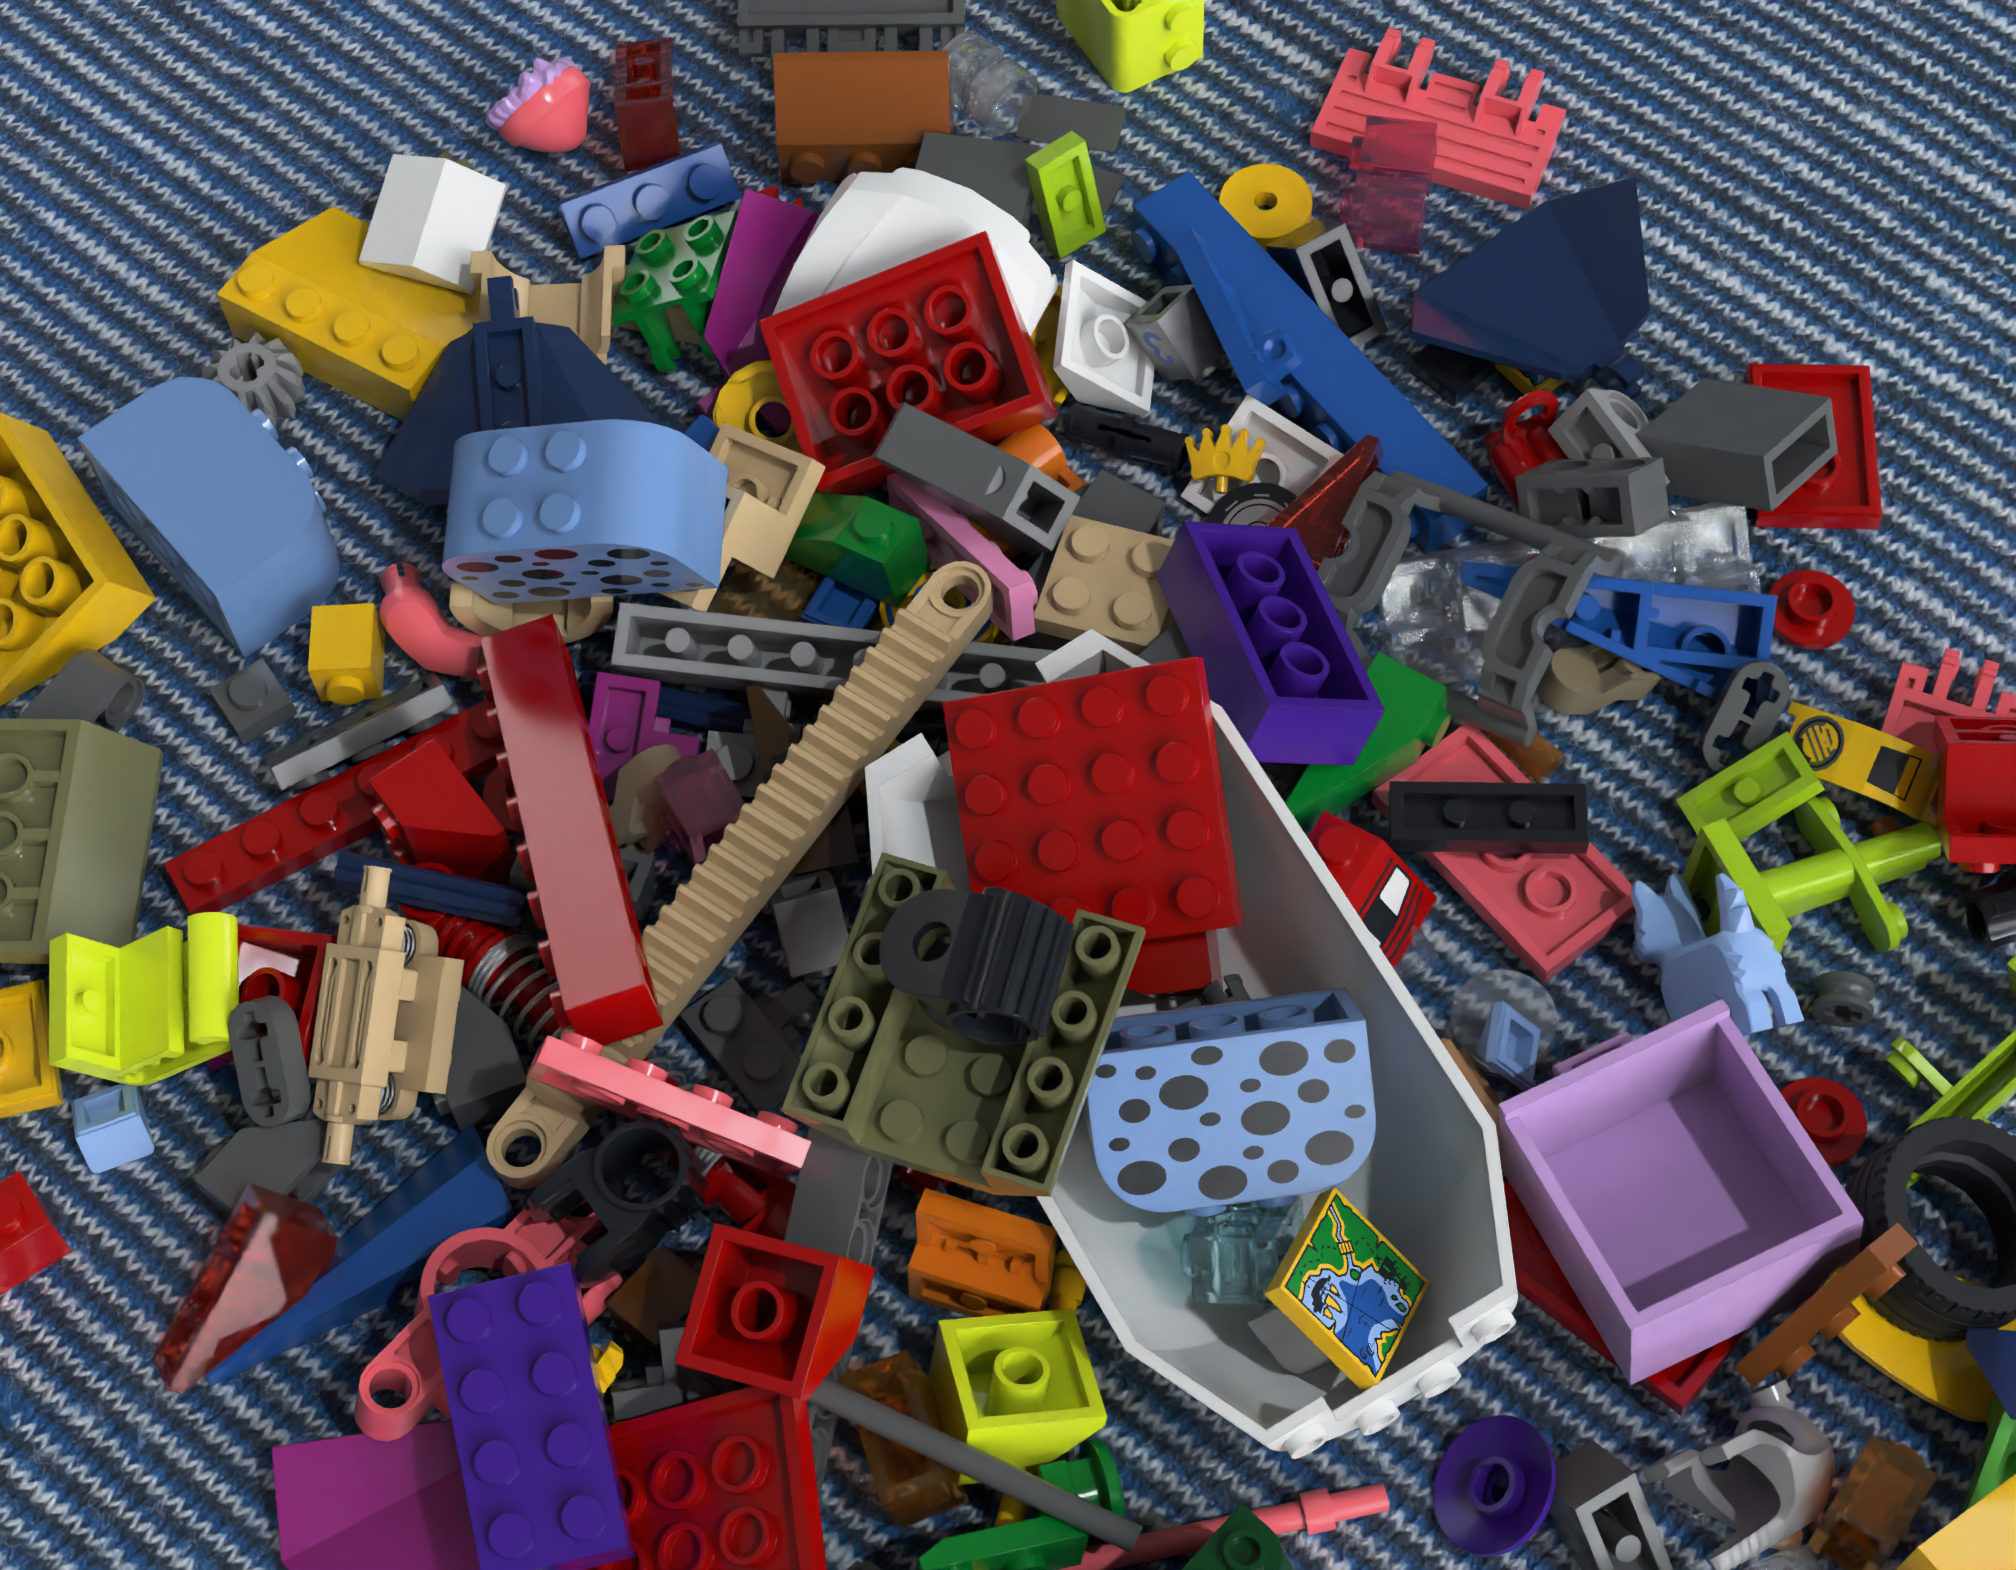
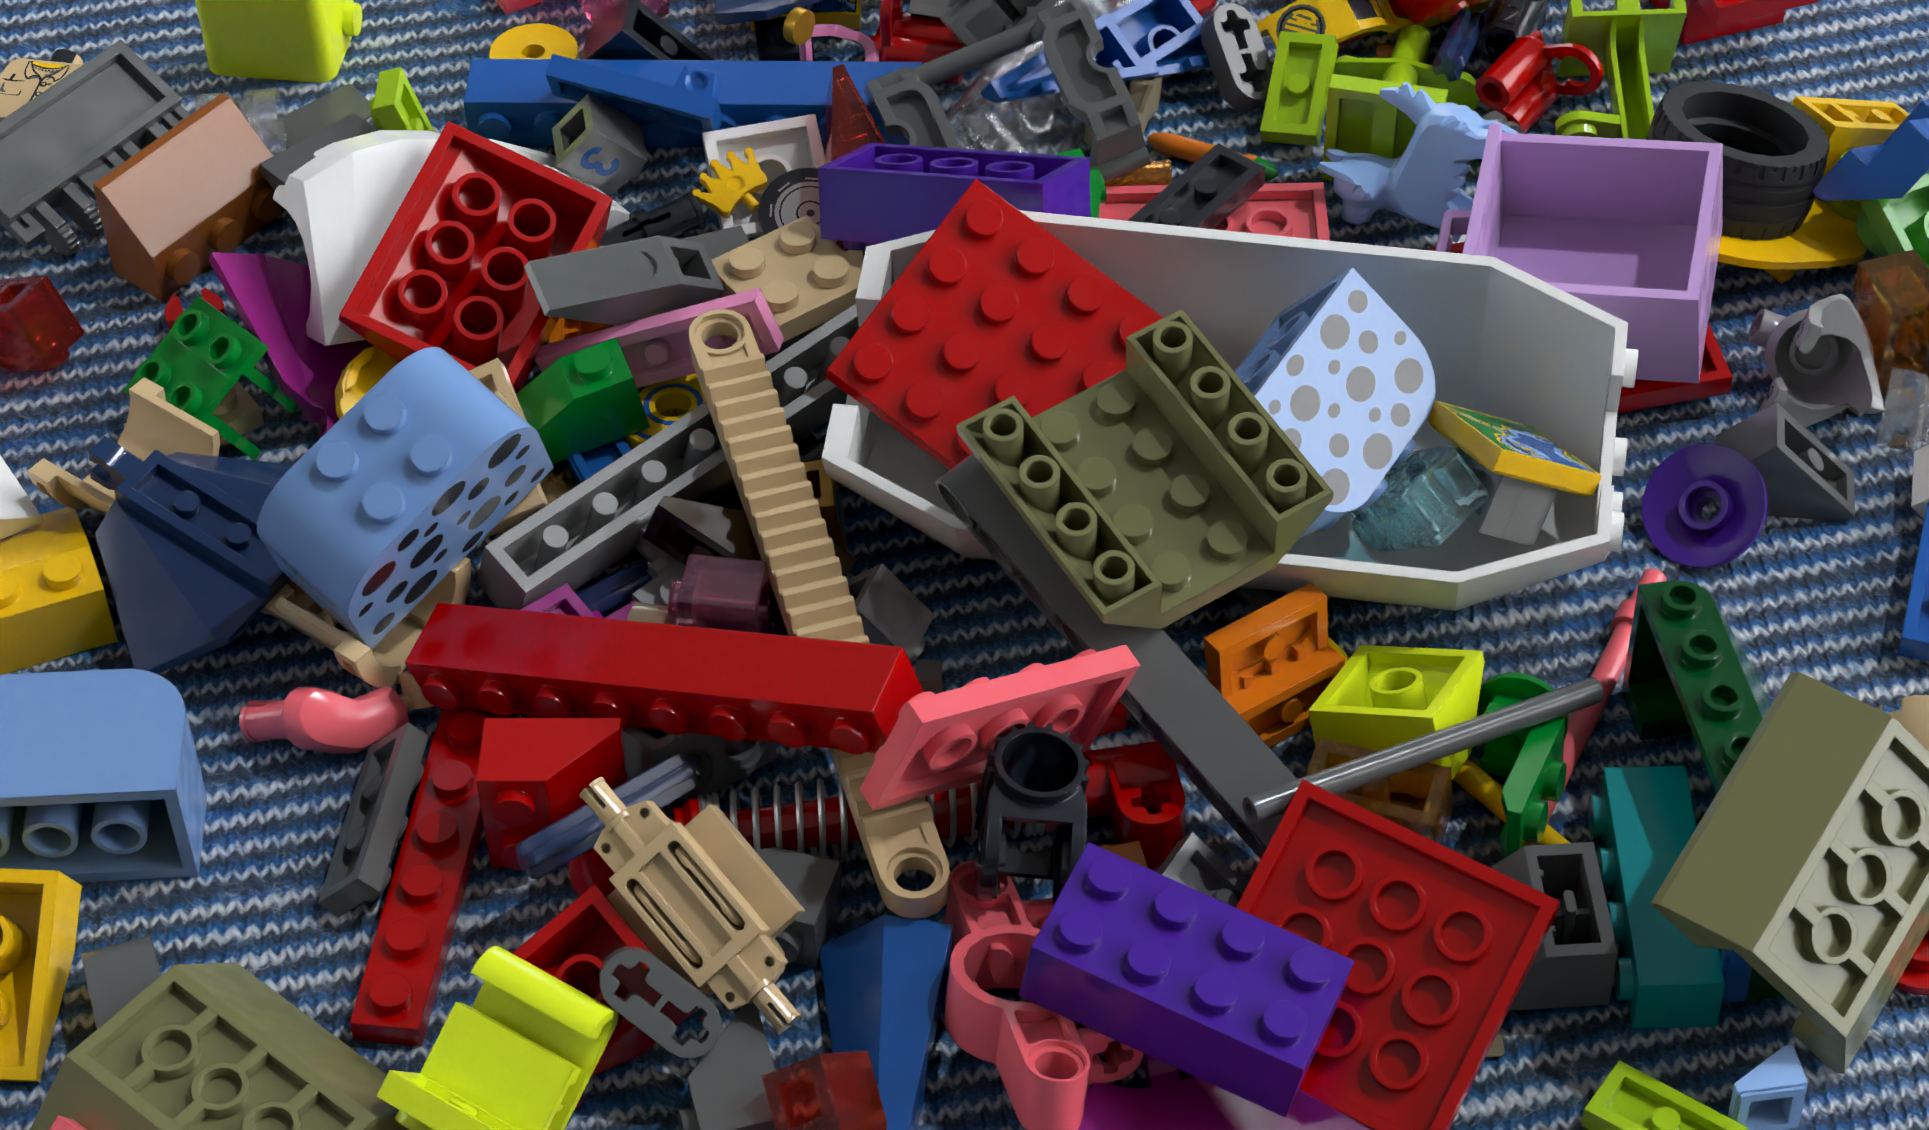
camera: 55 degrees left, 15 degrees down
dark grey plate [208,658,298,745] -> none
yellow brick [308,603,386,705] -> none
blue plate [556,141,741,259] -> none
red slope [674,1223,875,1401] -> none
black piece [879,887,1075,1046] -> none
dark orange plate [1734,1222,1918,1388] -> none
none -> piece [783,7,879,62]
none -> orange piece [1147,132,1279,180]
none -> dark blue axle [1432,6,1485,82]
none -> red piece [1475,30,1604,134]

